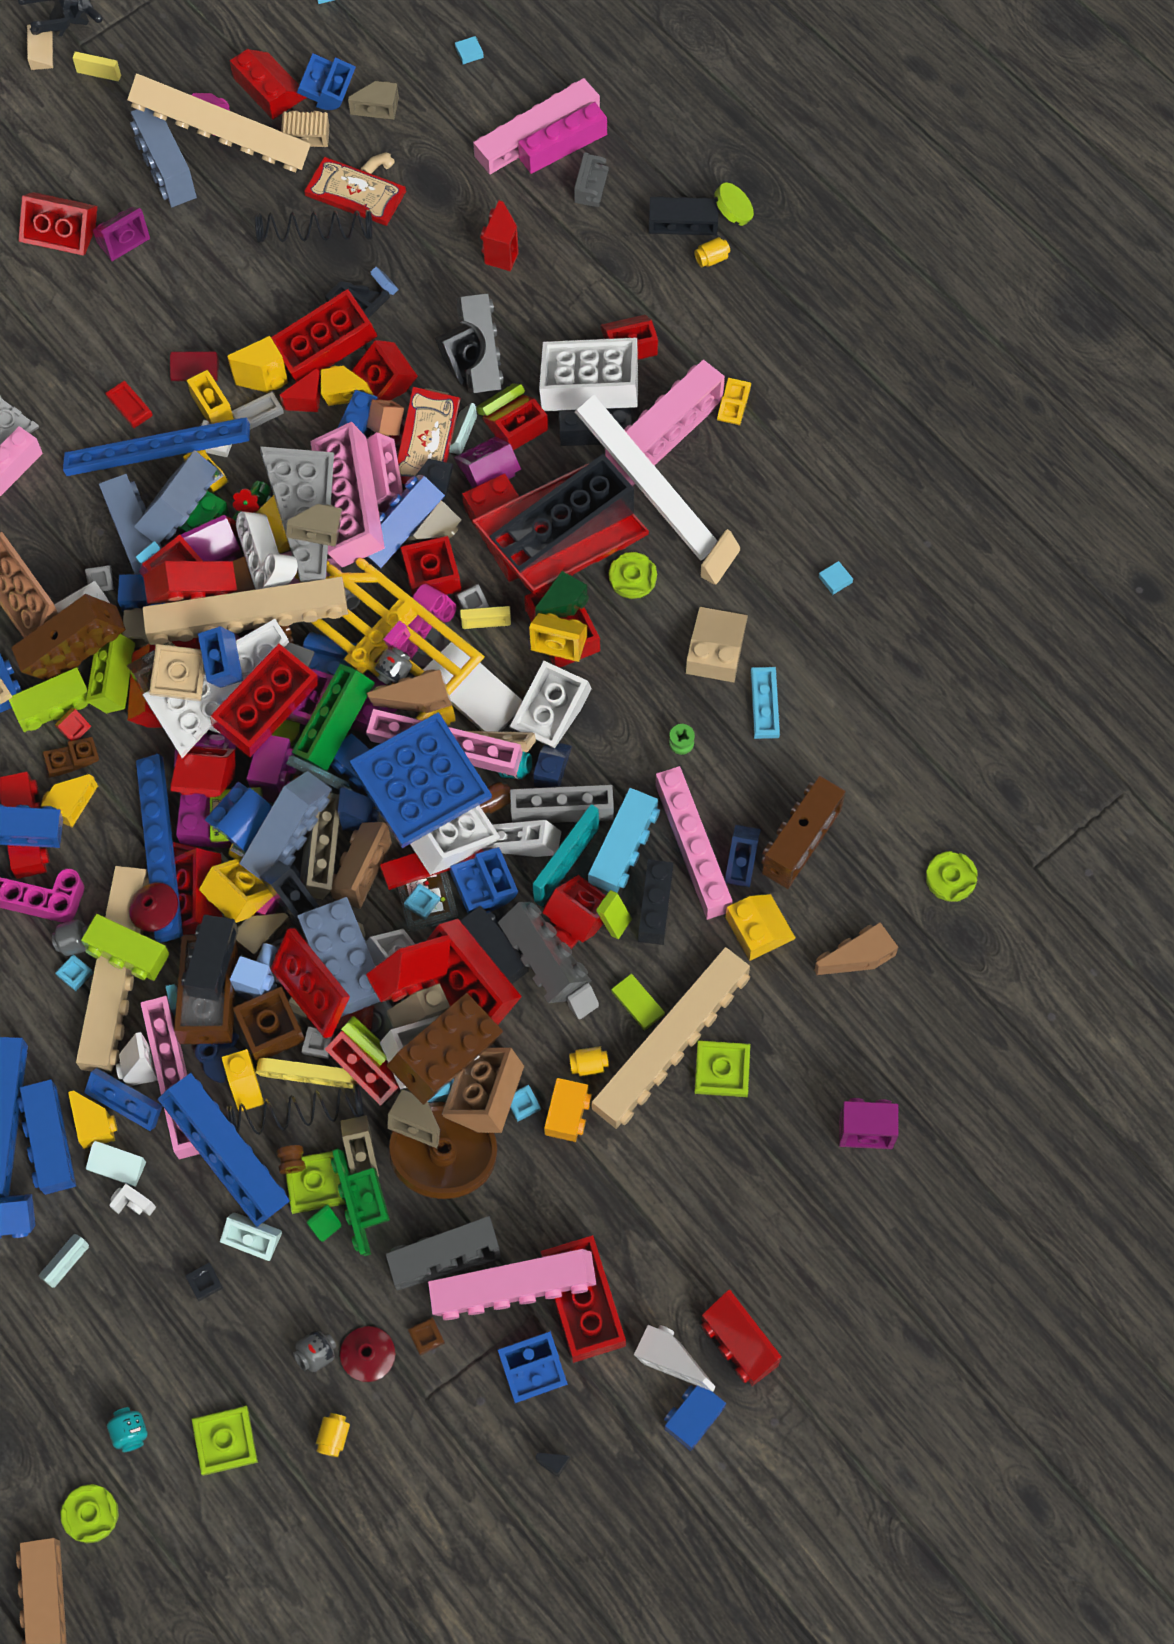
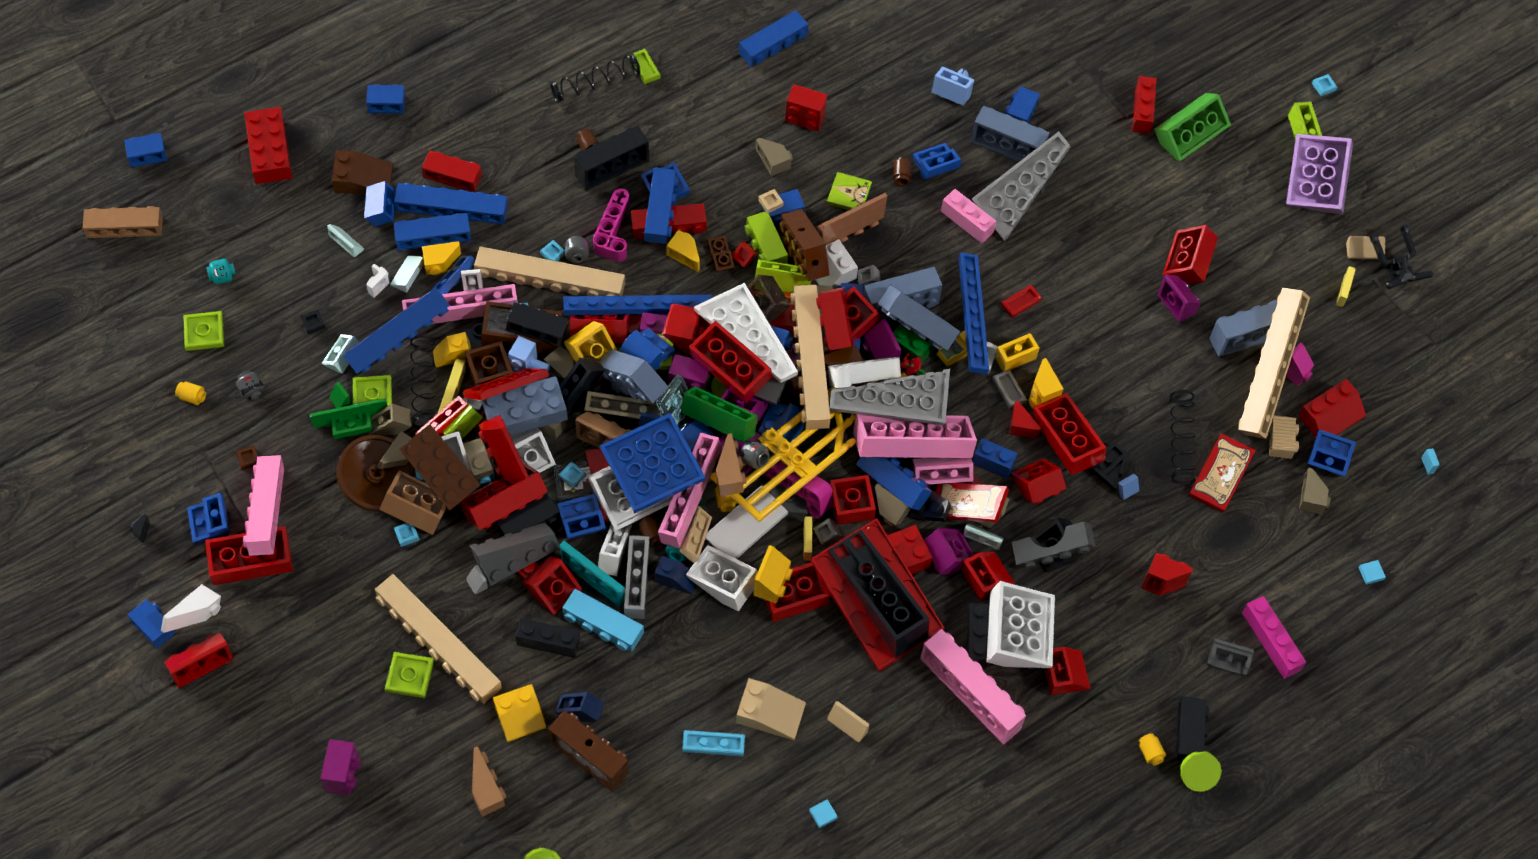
camera: 90 degrees right, 5 degrees down
lime tile [61,1484,118,1543] -> none
lime brick [81,914,169,981] -> none
dark red dish [129,883,178,932] -> none
medium azure tile [136,541,161,566] -> none
tan tile [149,644,205,701] -> none
dark red slope [170,352,219,381] -> none
blue brick [198,626,243,688] -> none
reddish brown wheel [276,1145,306,1174] -> none
dark tan slope [286,504,342,547] -> none
yellow slope [321,366,374,406] -> none
dark red dish [340,1326,395,1382] -> none
tan arm [361,152,395,174] -> none
nougat brick [367,399,404,437] -> none
dark pink tile [383,621,411,650] -> none
dark grey wedge [386,1216,501,1290] -> none
bright pink brick [473,78,600,174] -> none
lime tile [476,383,525,416] -> none
dark green slope [535,571,589,618] -> none
light orange brick [544,1078,592,1142] -> none
yellow brick [569,1046,609,1076] -> none
white tile [575,395,717,561] -> none
lime tile [596,890,632,939] -> none
lime tile [609,552,657,599] -> none
lime tile [611,974,665,1031] -> none
bright pink brick [655,766,732,920] -> none
bright green wheel [669,724,695,755] -> none
yellow slope [717,378,751,425] -> none

